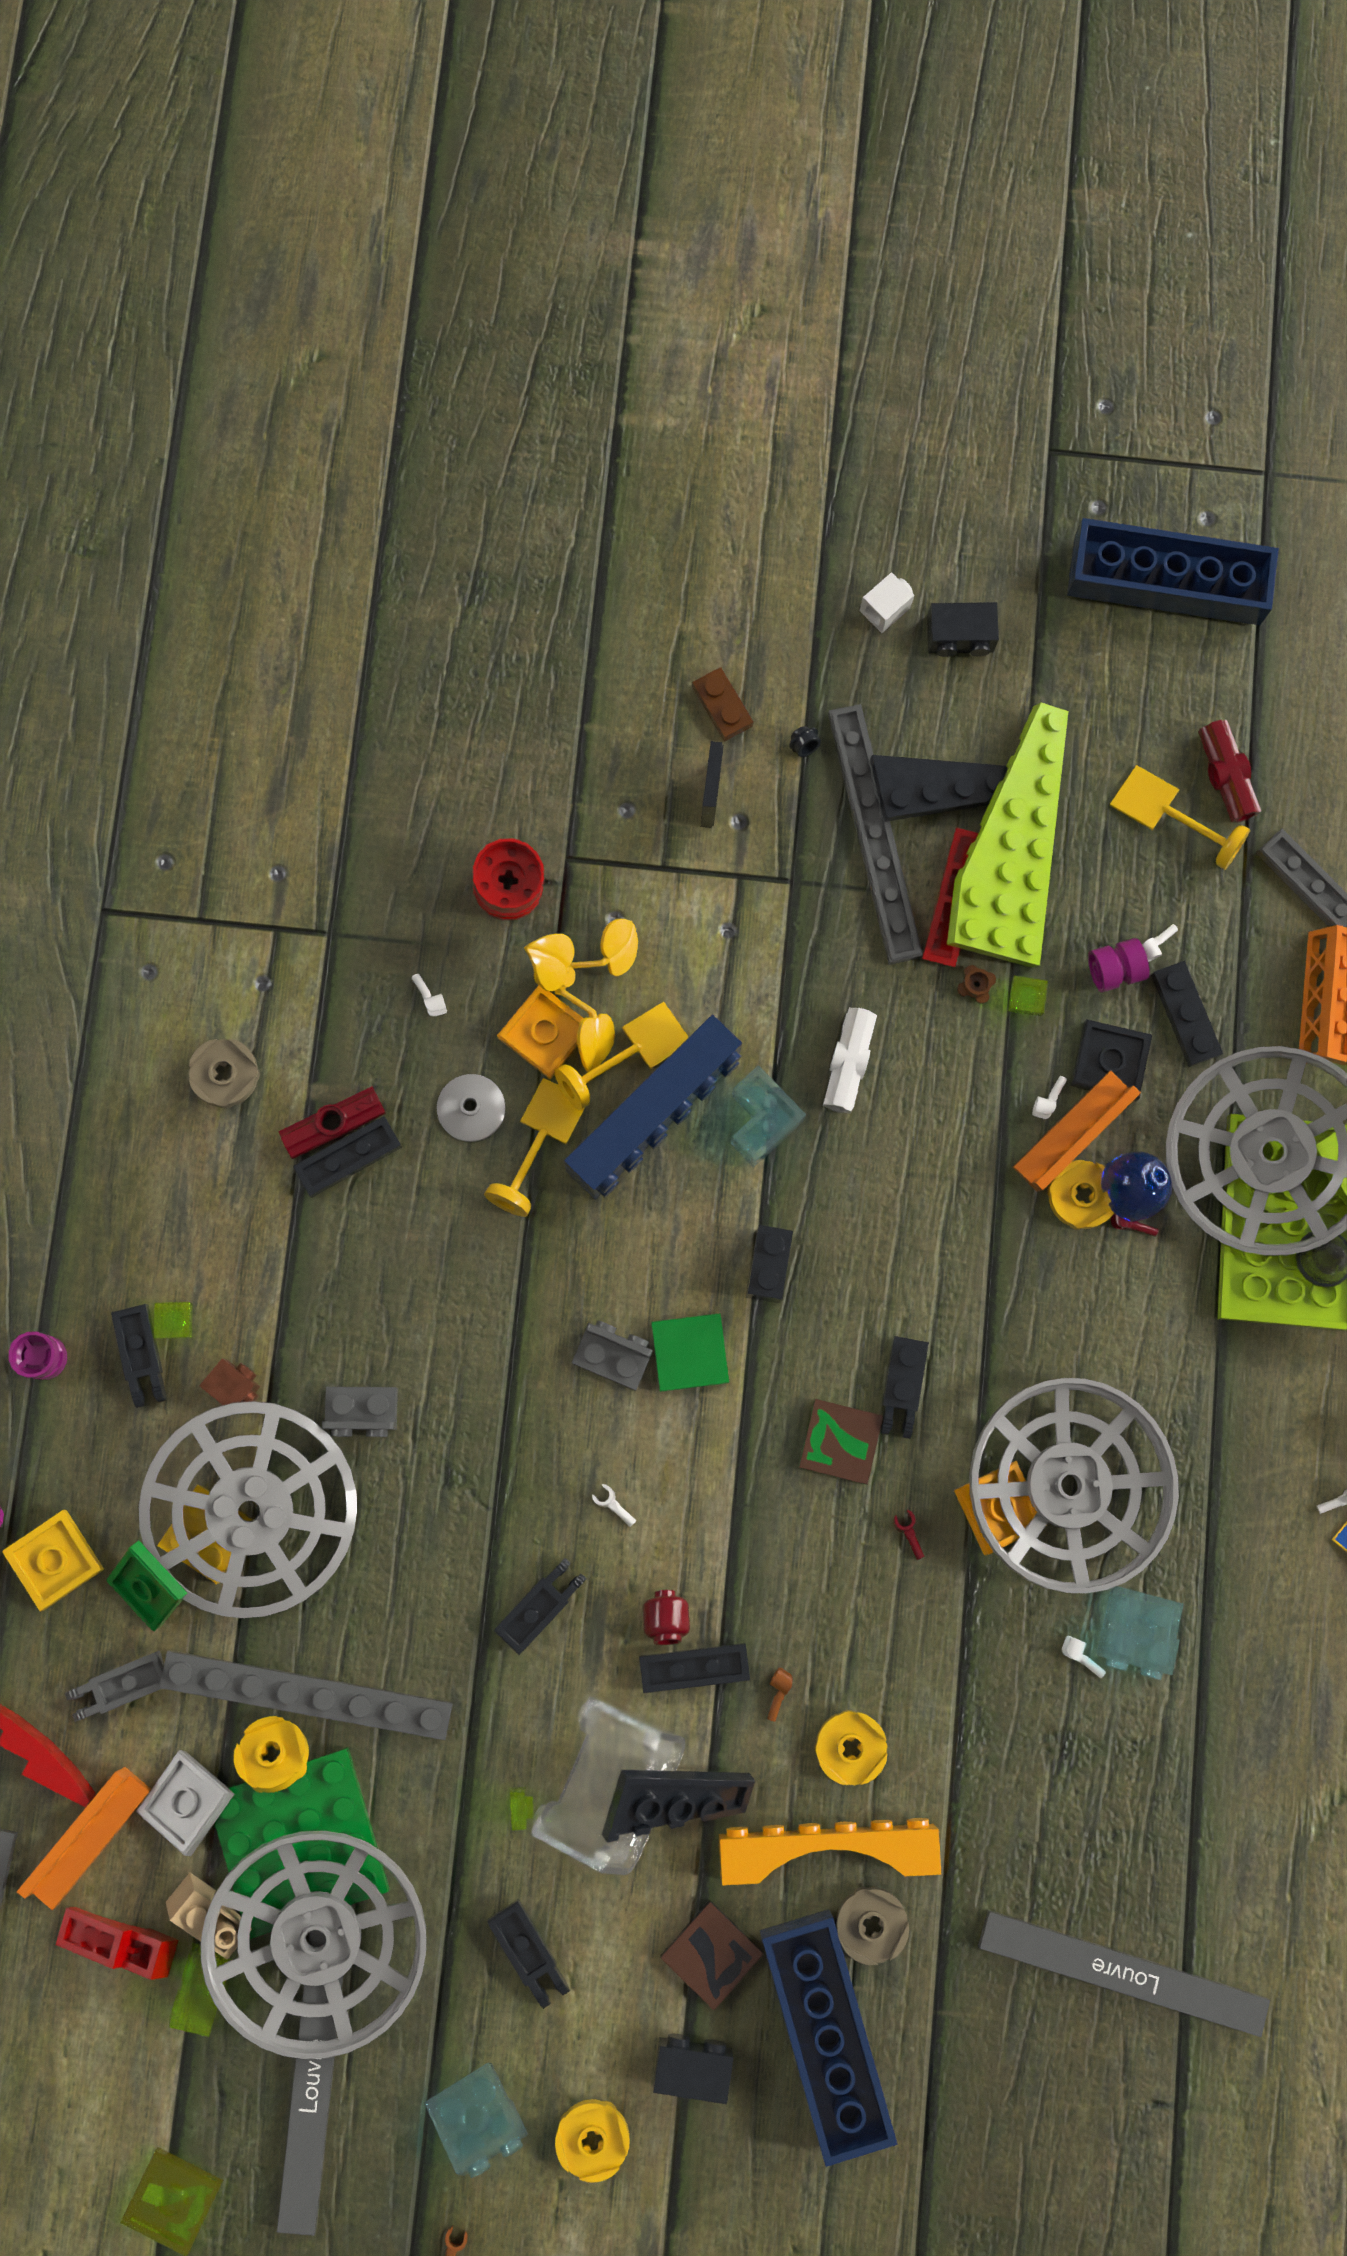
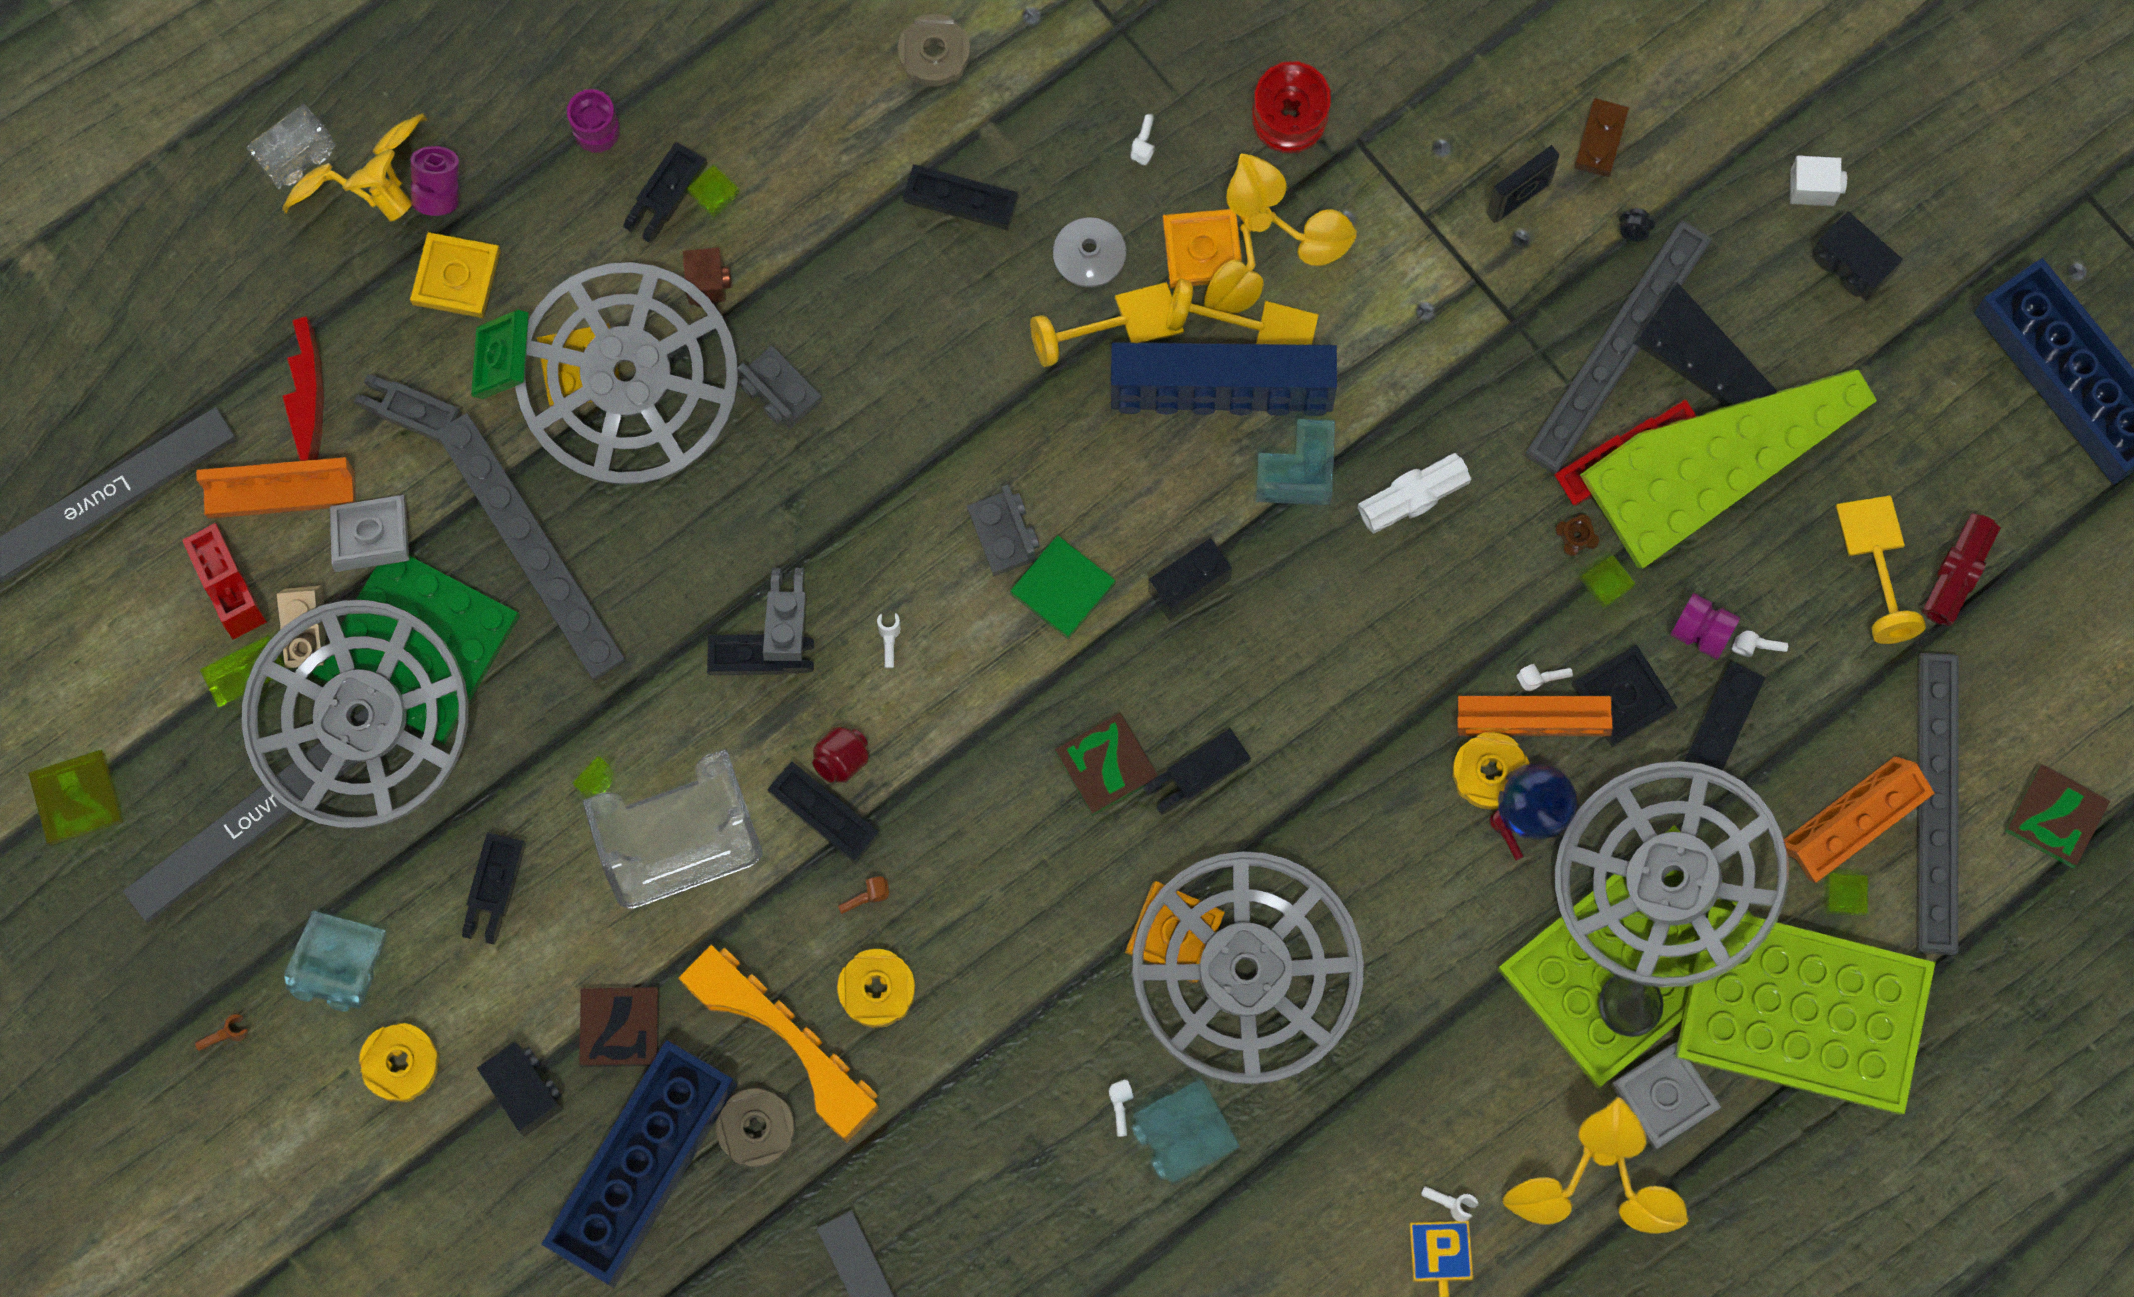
camera: 55 degrees right, 5 degrees down
yellow plate [234,1716,309,1793] -> none
dark red piece [278,1086,386,1159] -> none
black wing [602,1769,755,1843] -> none
dark red hand [893,1510,925,1560] -> none
none -> dark grey hinge [763,568,806,661]

